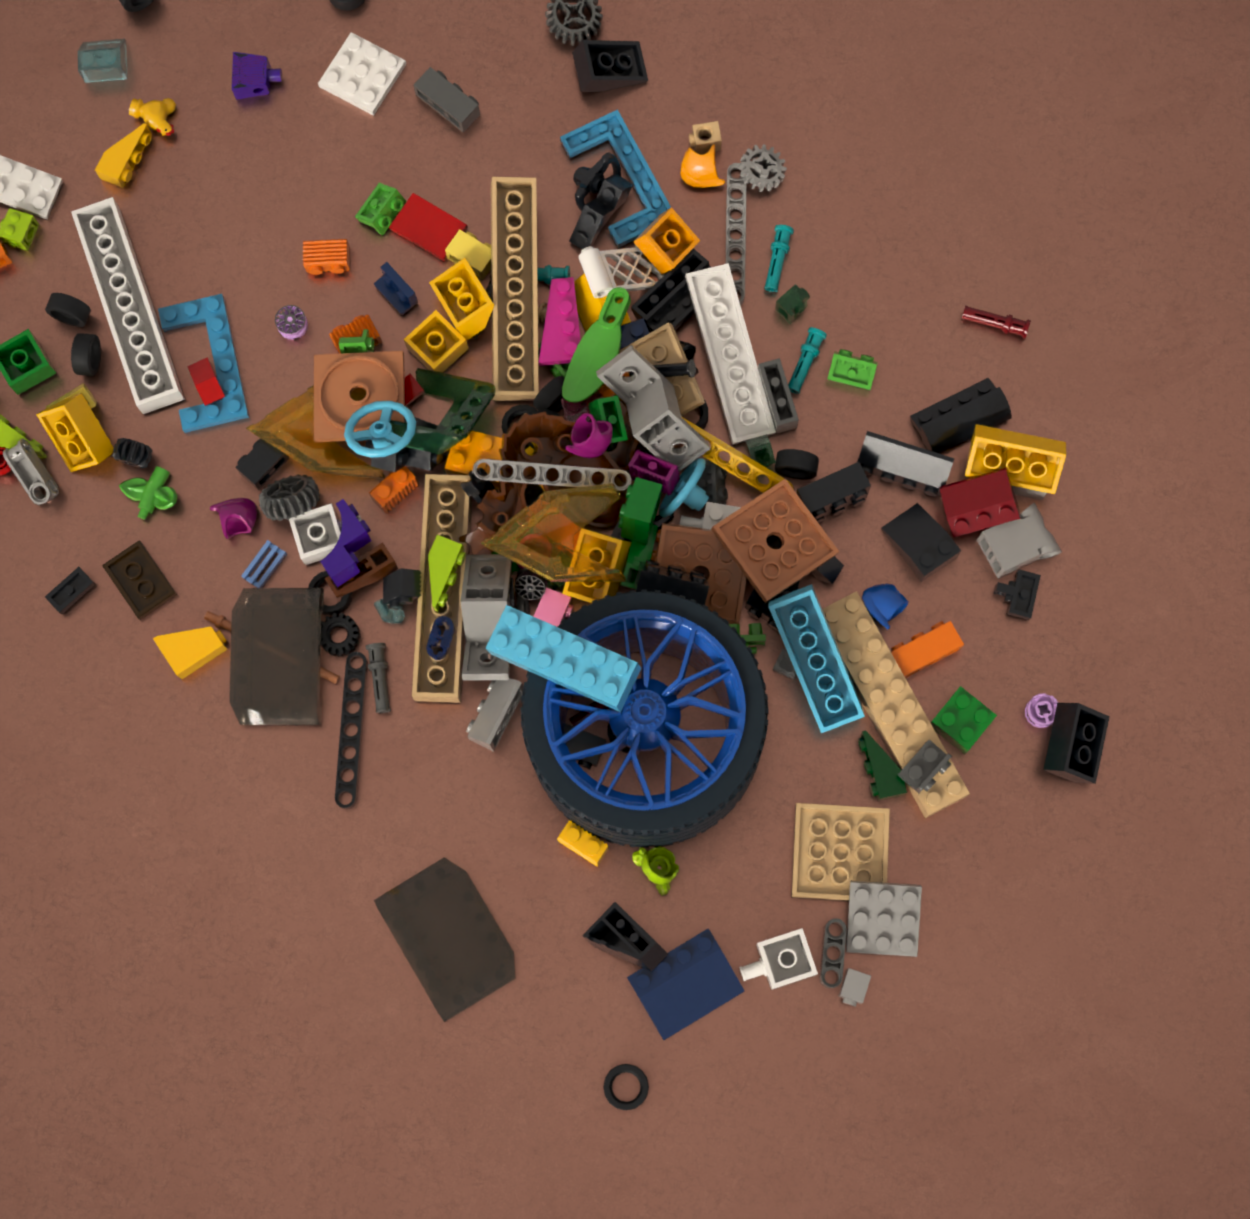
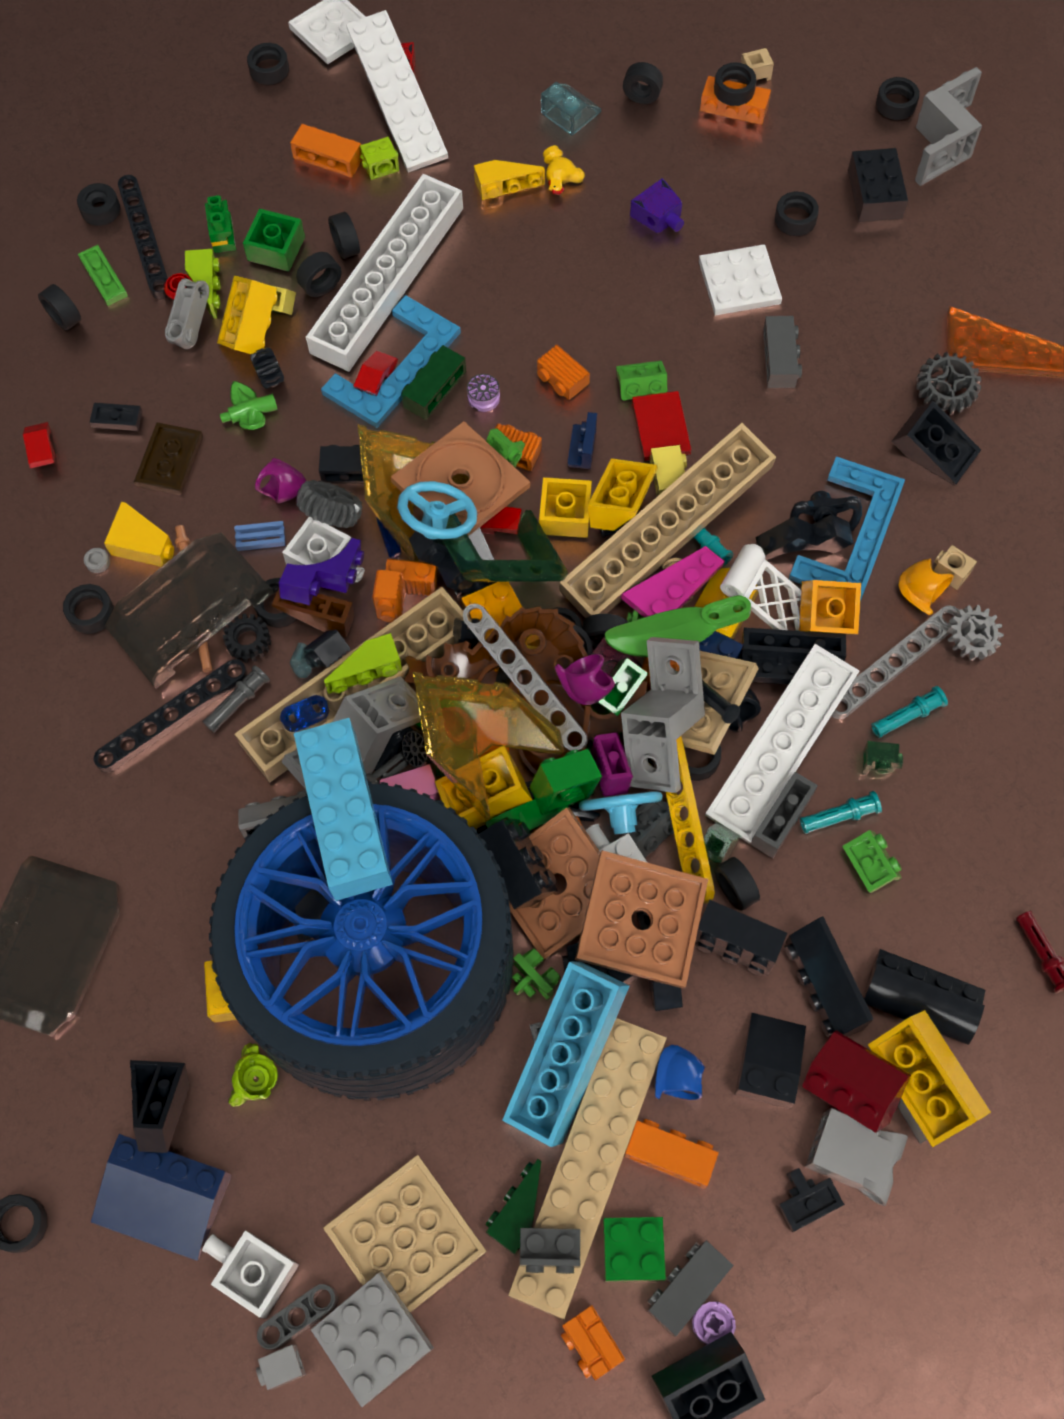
camera: 45 degrees right, 10 degrees down
none -> red slope [23,422,56,468]
none -> black tyre [63,584,114,634]
none -> light grey tile [84,548,110,573]
none -> orange brick [372,570,405,622]
none -> clear blue axle [376,513,402,558]
none -> dark green brick [401,345,466,420]
none -> orange brick [561,1305,626,1381]
none -> dark grey brick [647,1240,734,1337]

